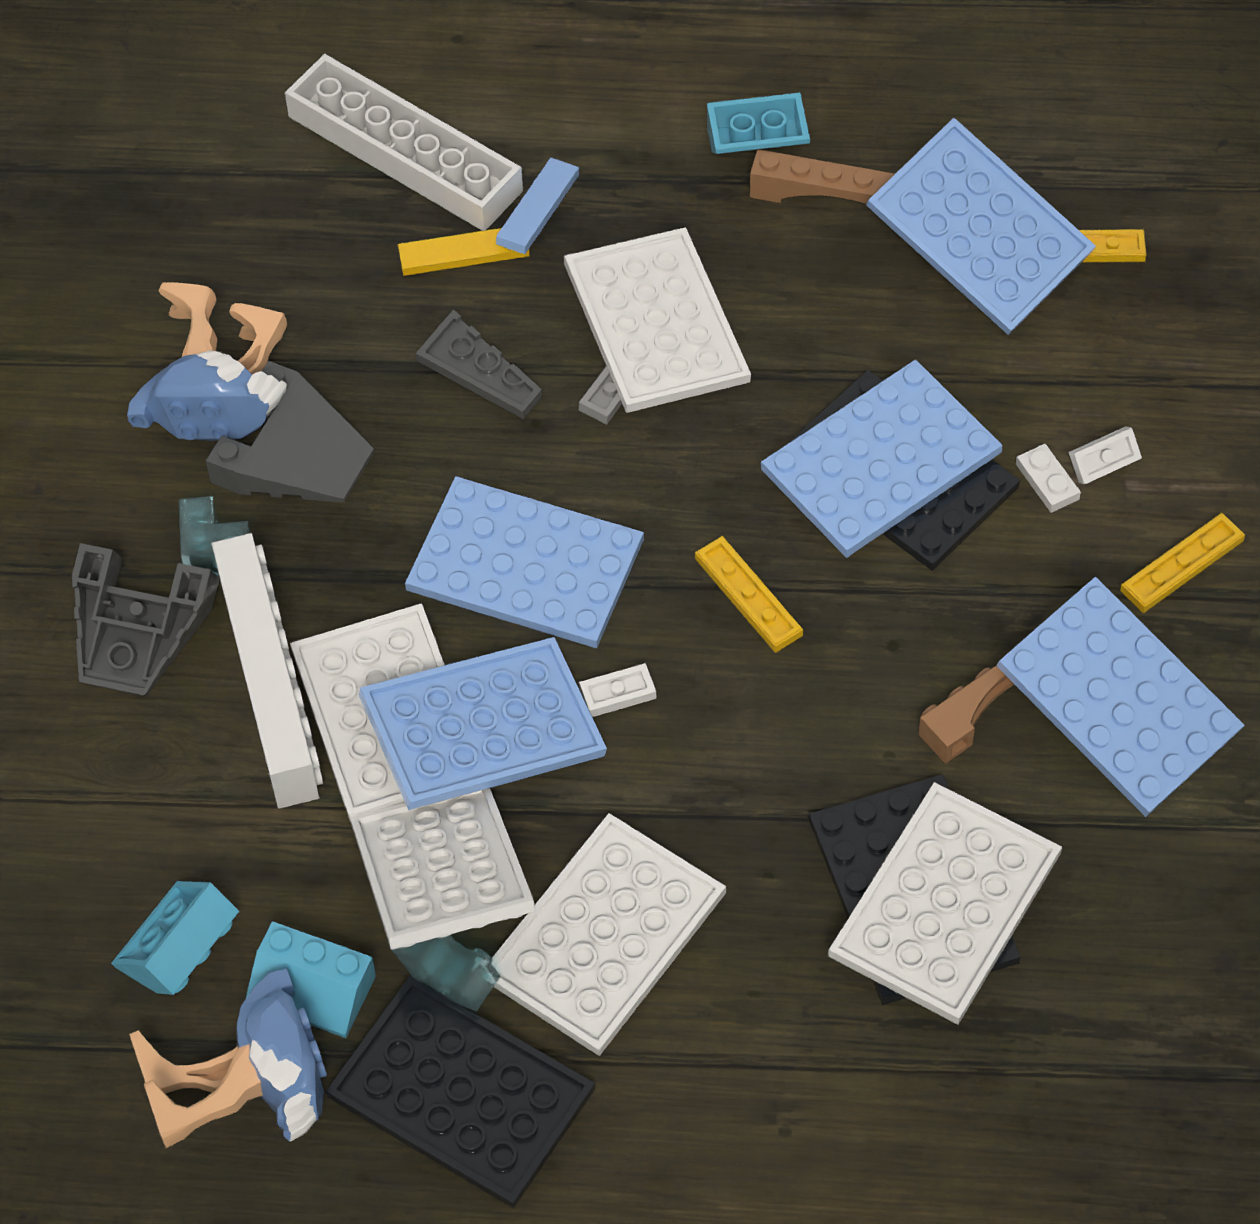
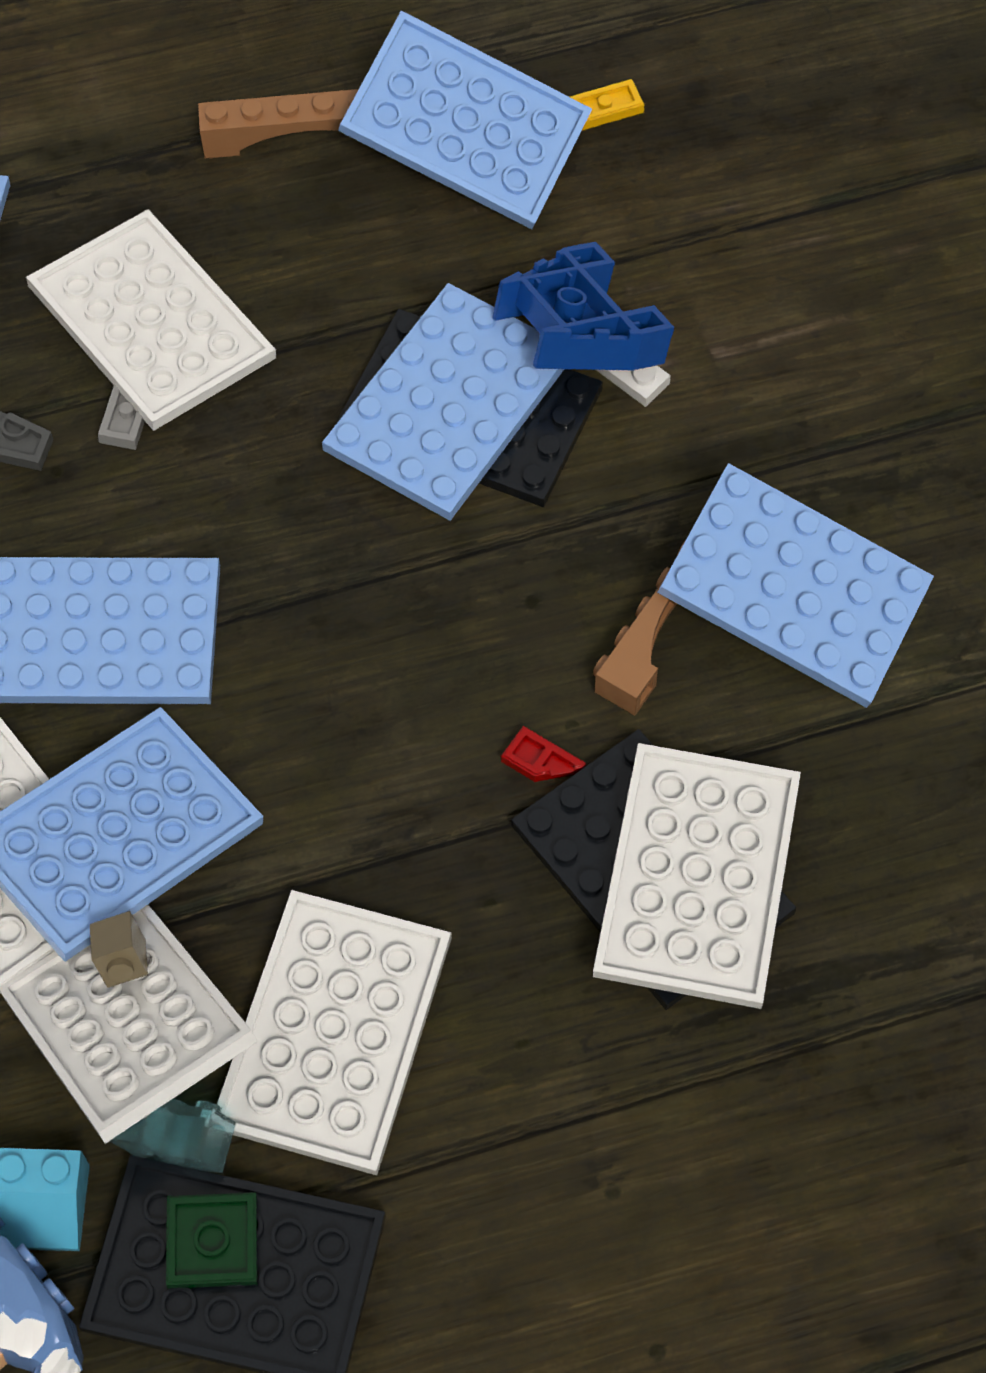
camera: 20 degrees left, 5 degrees up
white plate [579,663,656,717] -> none
yellow tile [695,536,803,653] -> none
medium azure slope [707,93,810,154] -> none
white plate [1069,426,1142,484] -> none
yellow tile [1120,513,1245,613] -> none
none -> dark tan brick [90,911,148,988]
none -> dark green tile [166,1192,257,1289]
none -> blue wedge [492,242,675,370]
none -> red tile [501,726,586,782]

